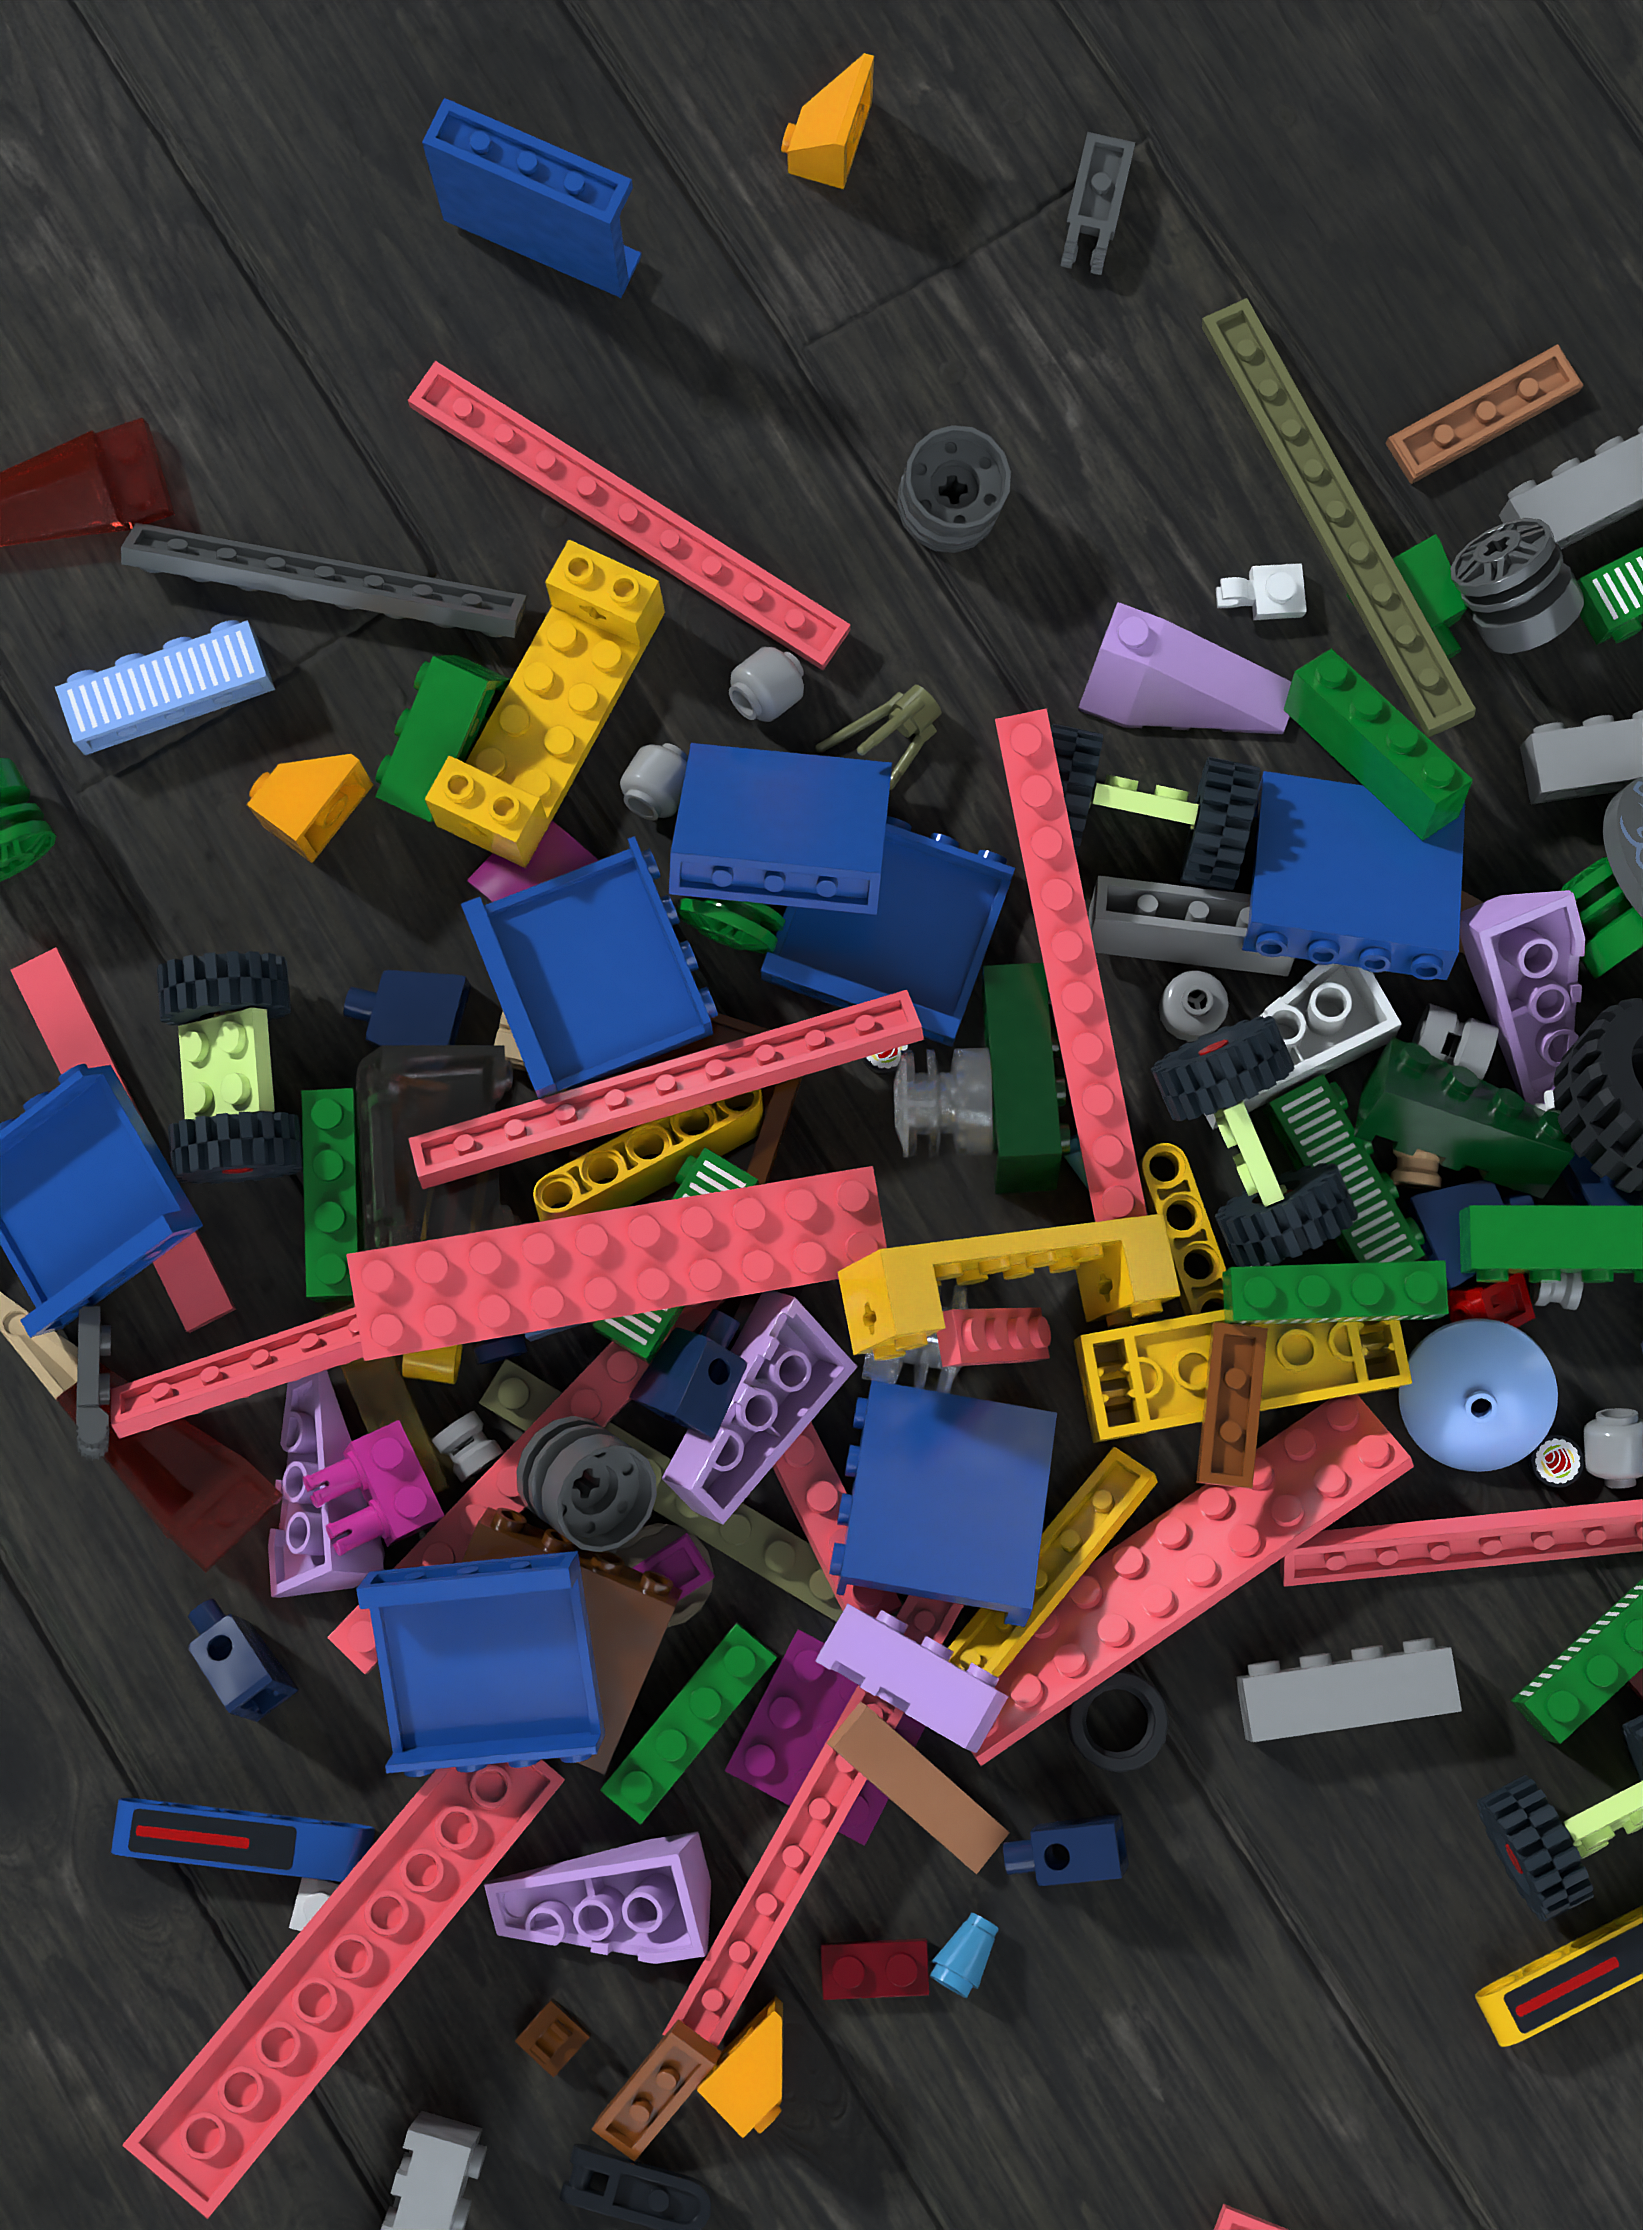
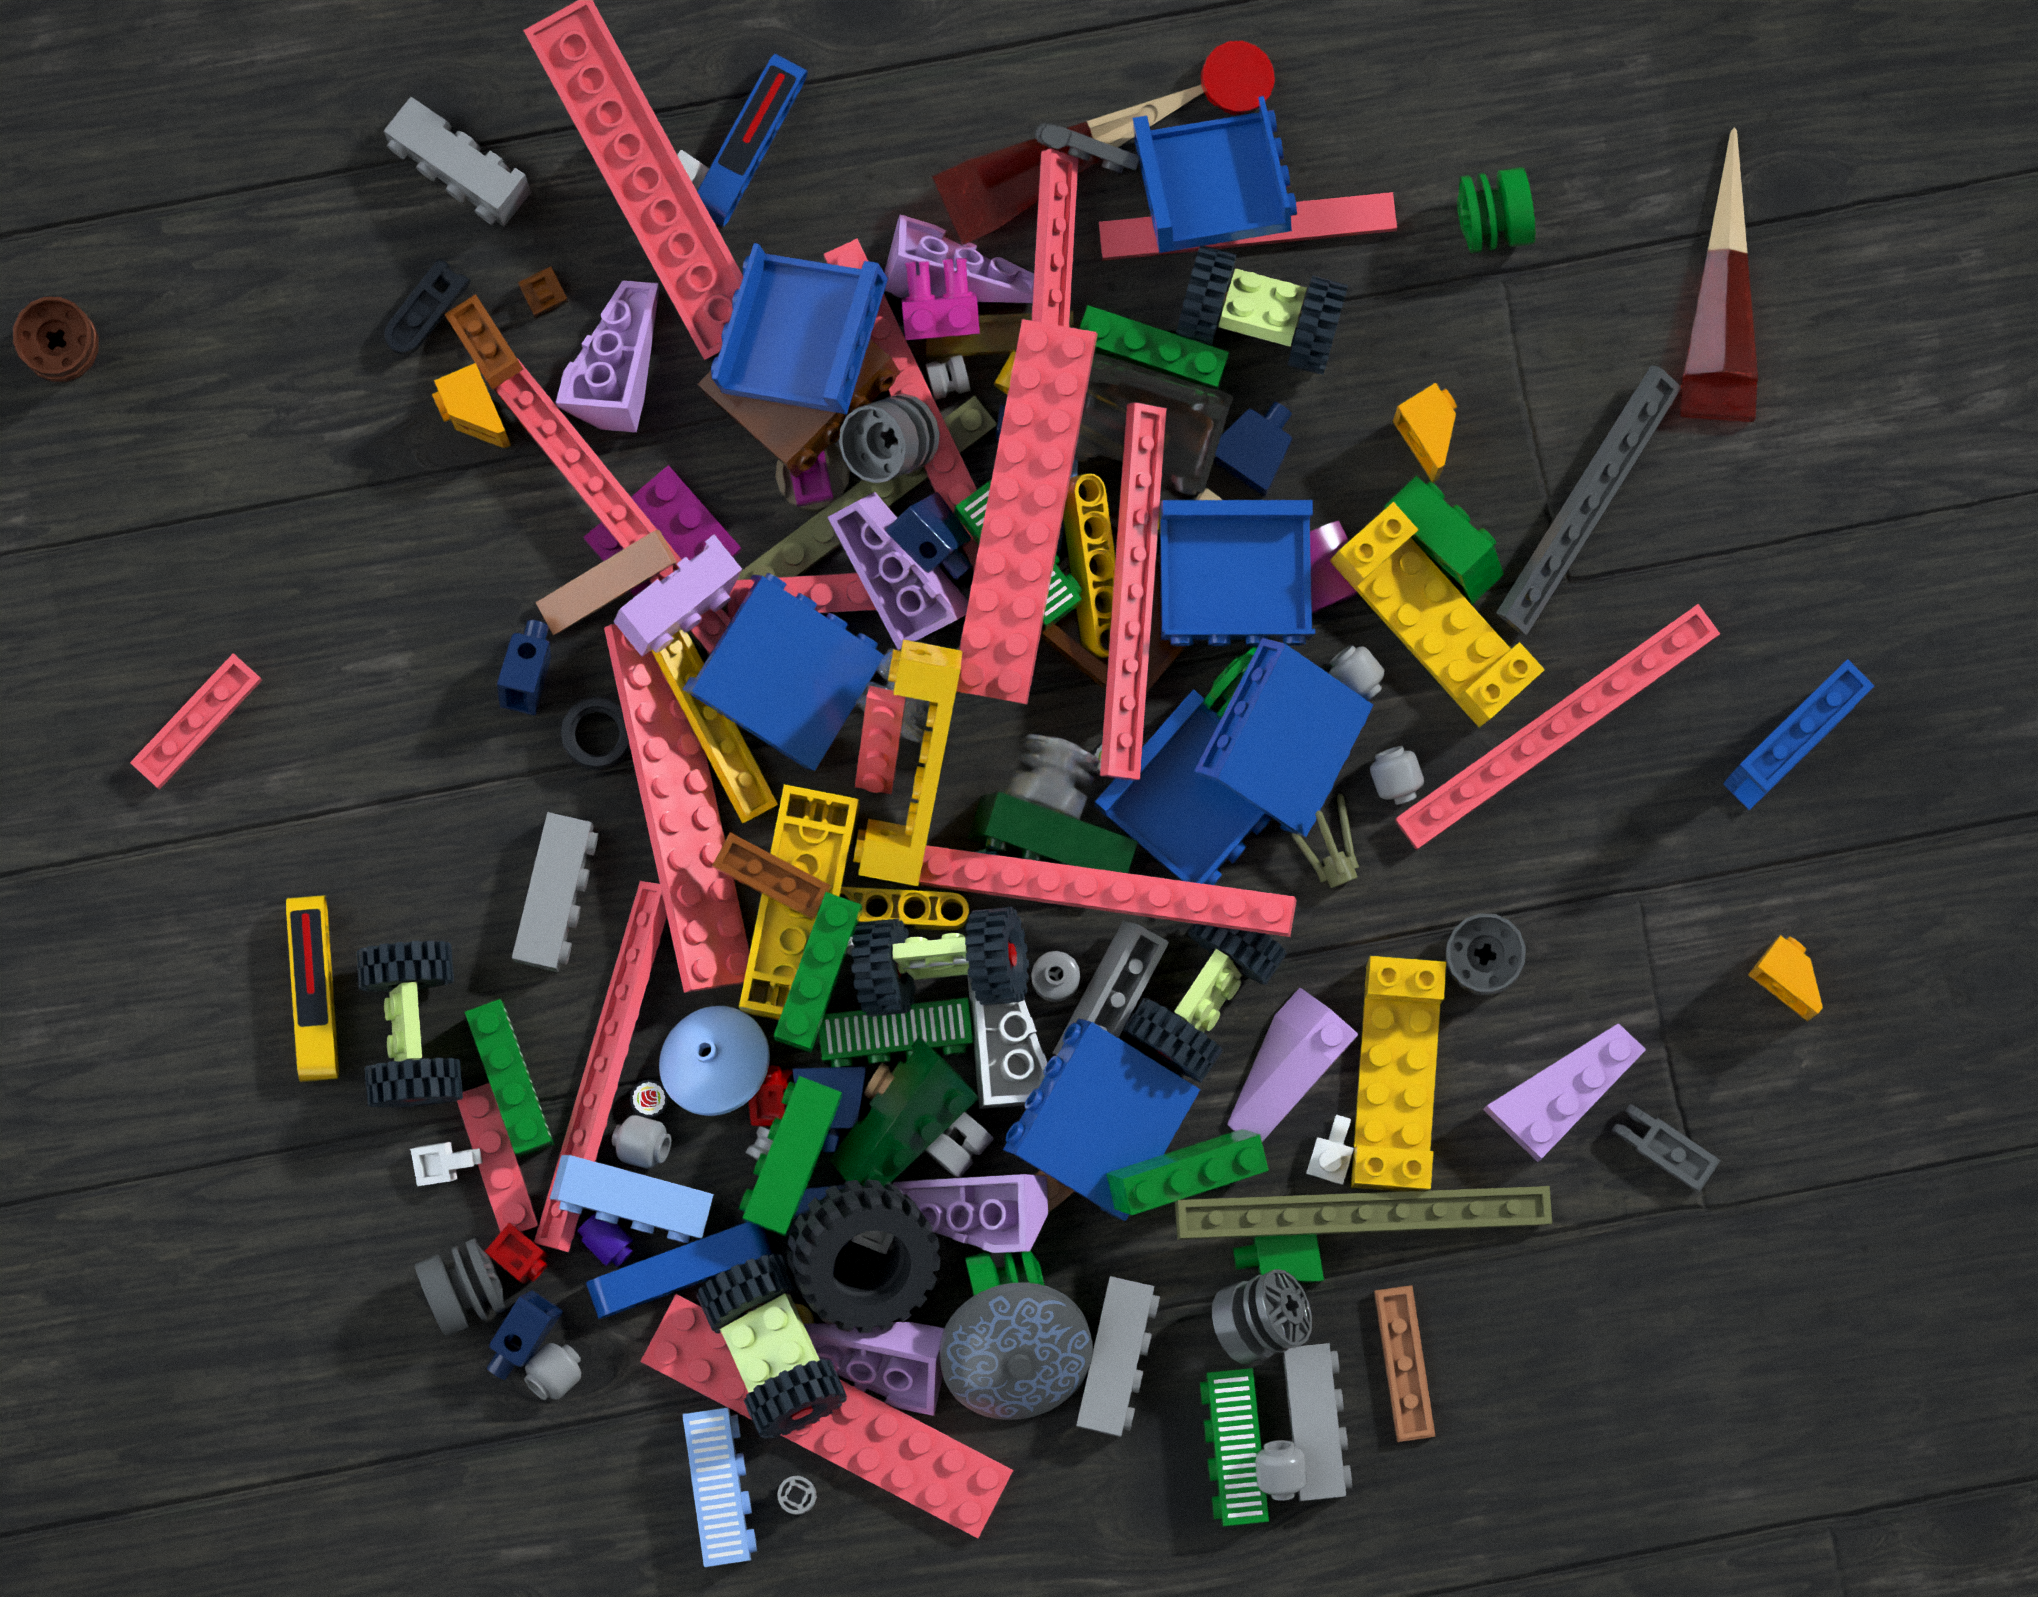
camera: 110 degrees right, 0 degrees up
light blue brick [55,620,275,755] -> none
dark blue torso [188,1599,299,1722] -> none
green brick [600,1622,778,1825] -> none
dark red plate [821,1938,929,2000] -> none
dark azure cone [930,1912,999,1998] -> none
none -> yellow plate [1351,956,1446,1192]
none -> lavender wedge [1483,1023,1646,1162]

